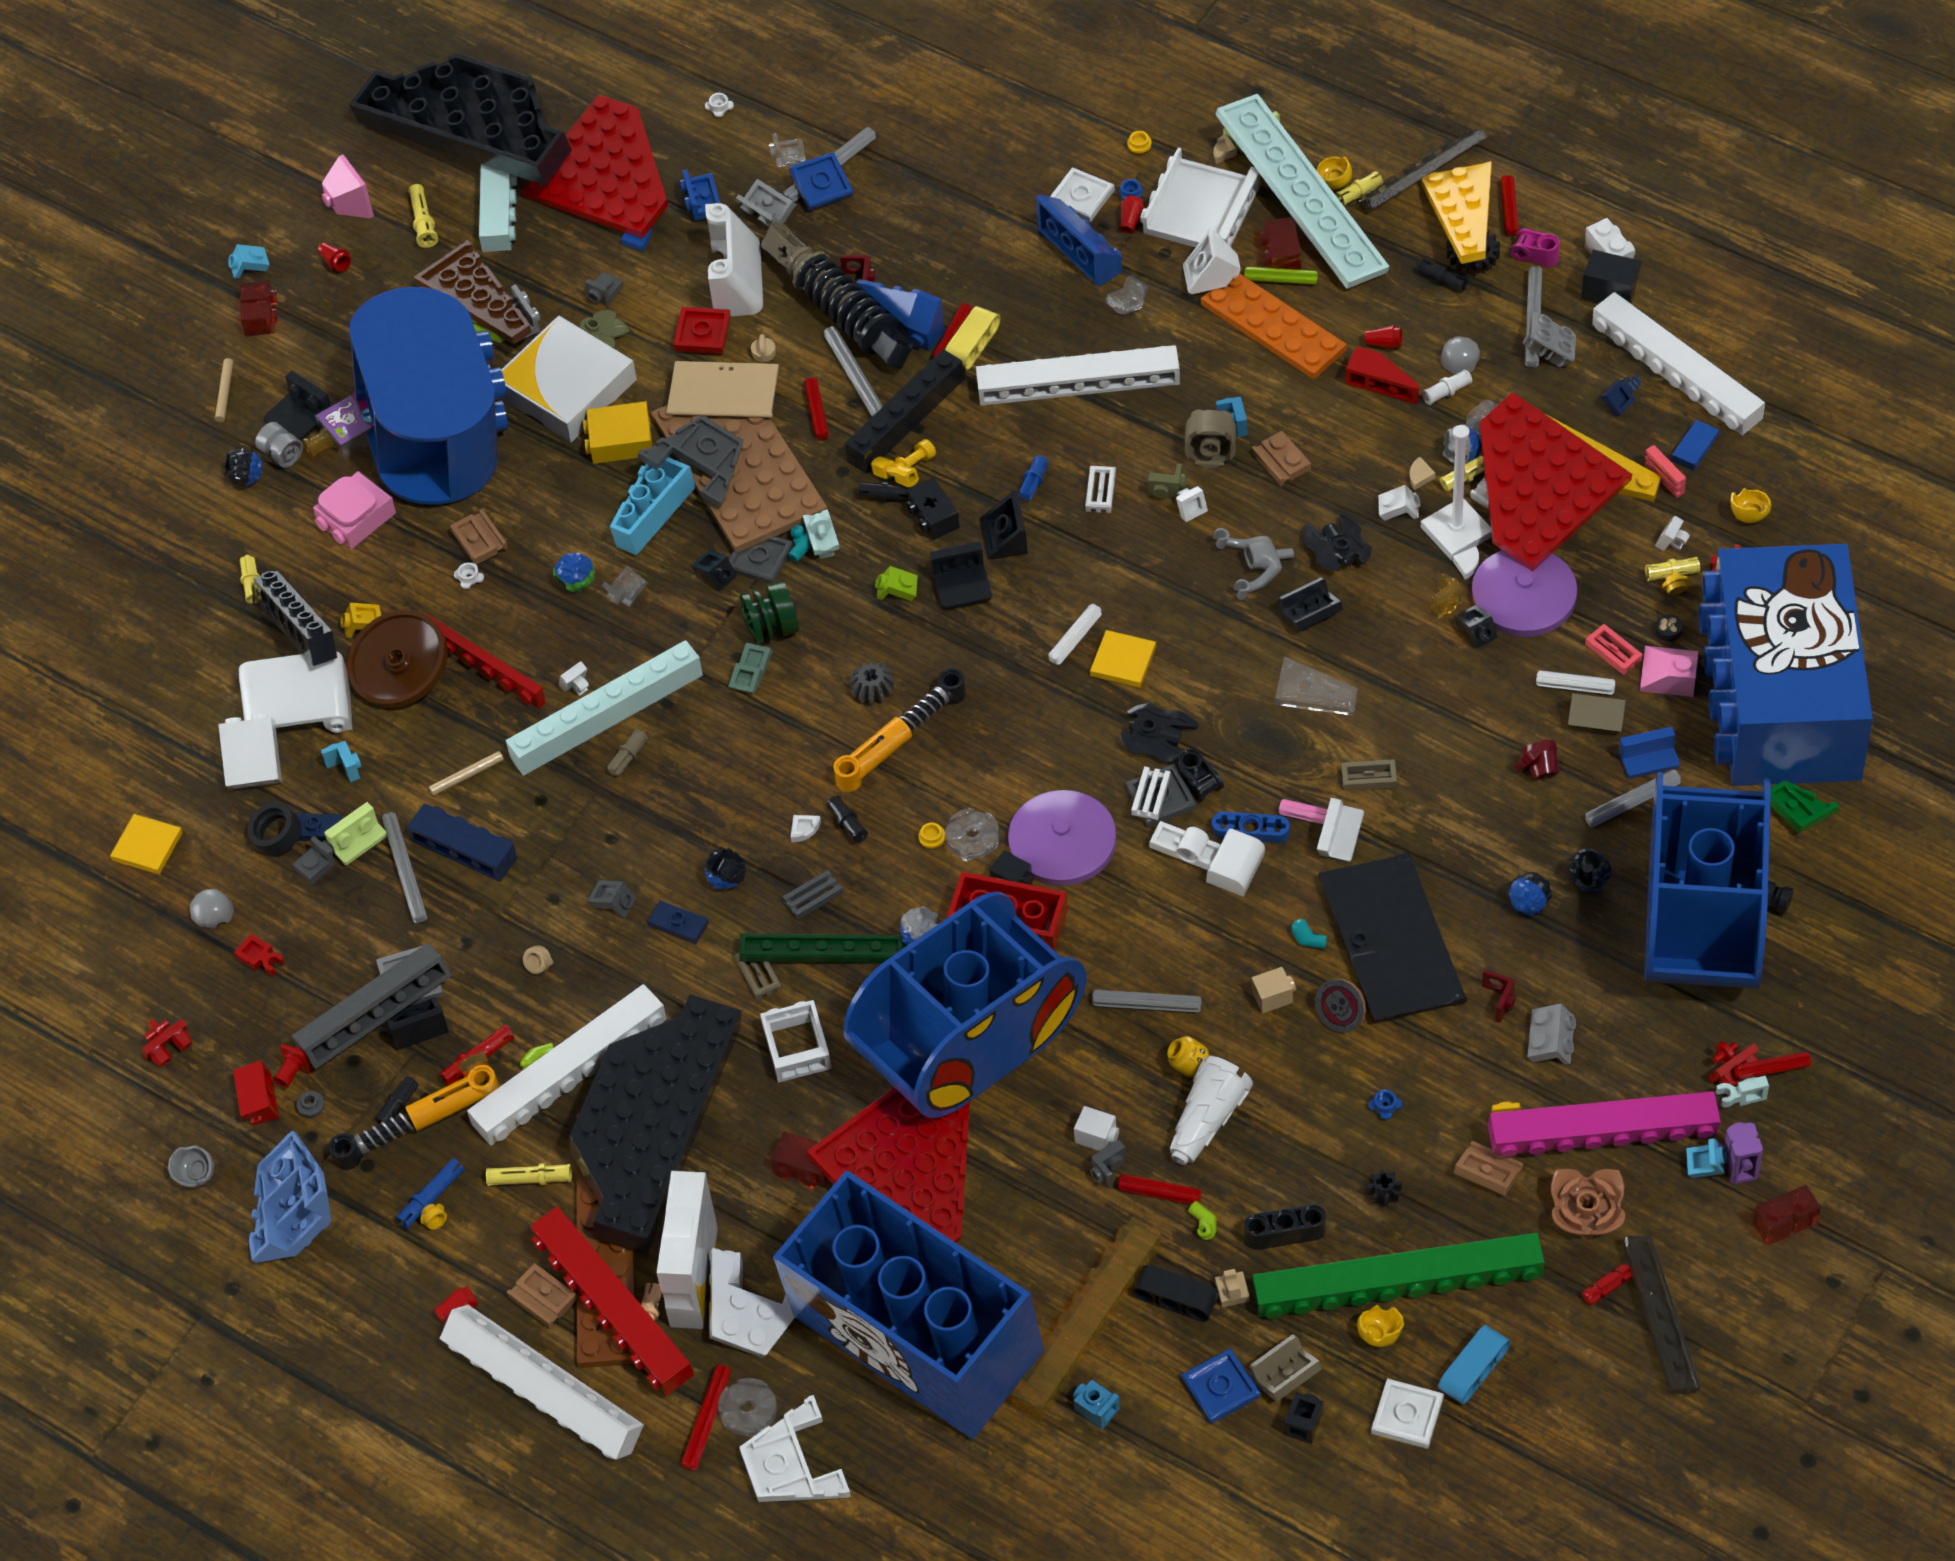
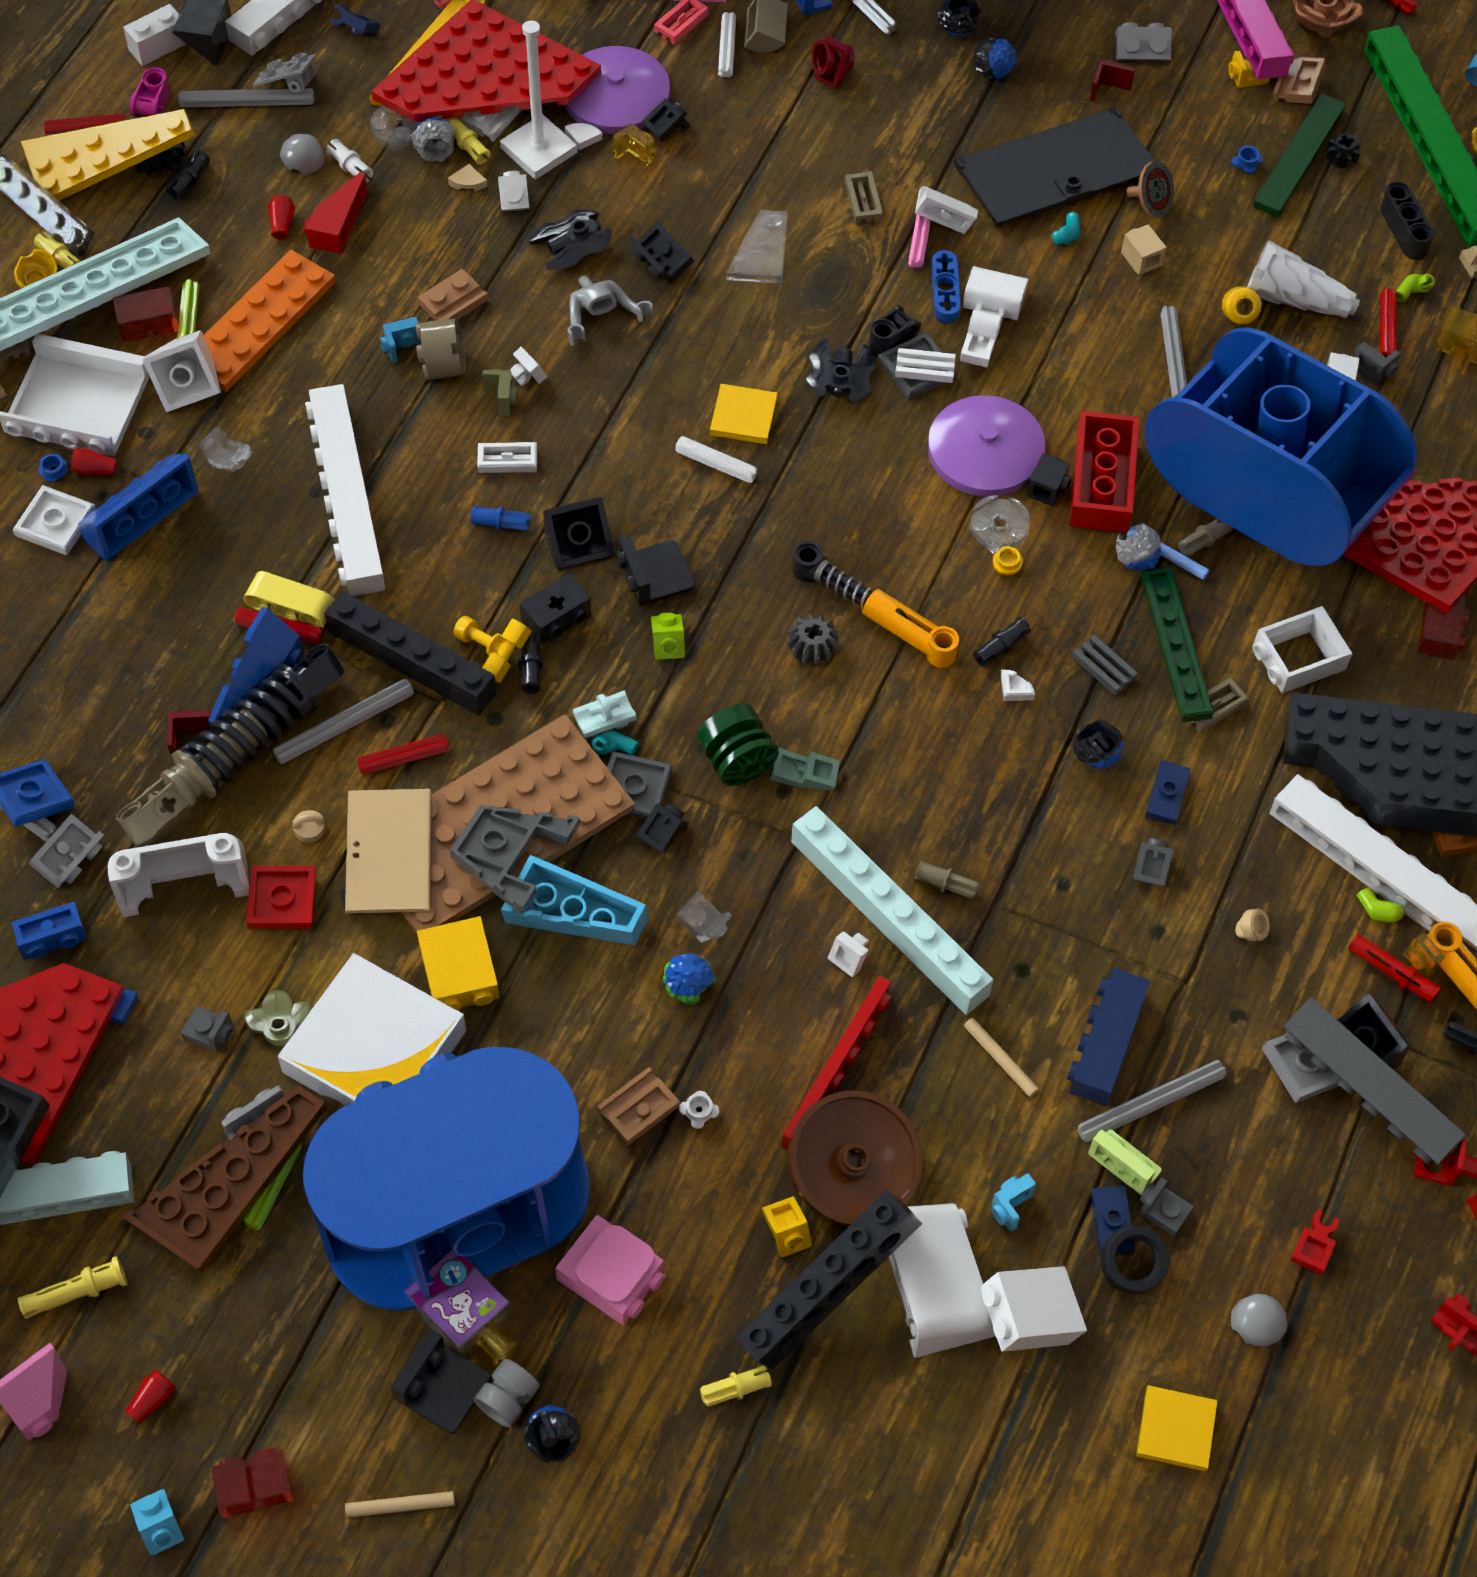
camera: 105 degrees left, 5 degrees up
none -> dark green tile [1253,93,1346,217]

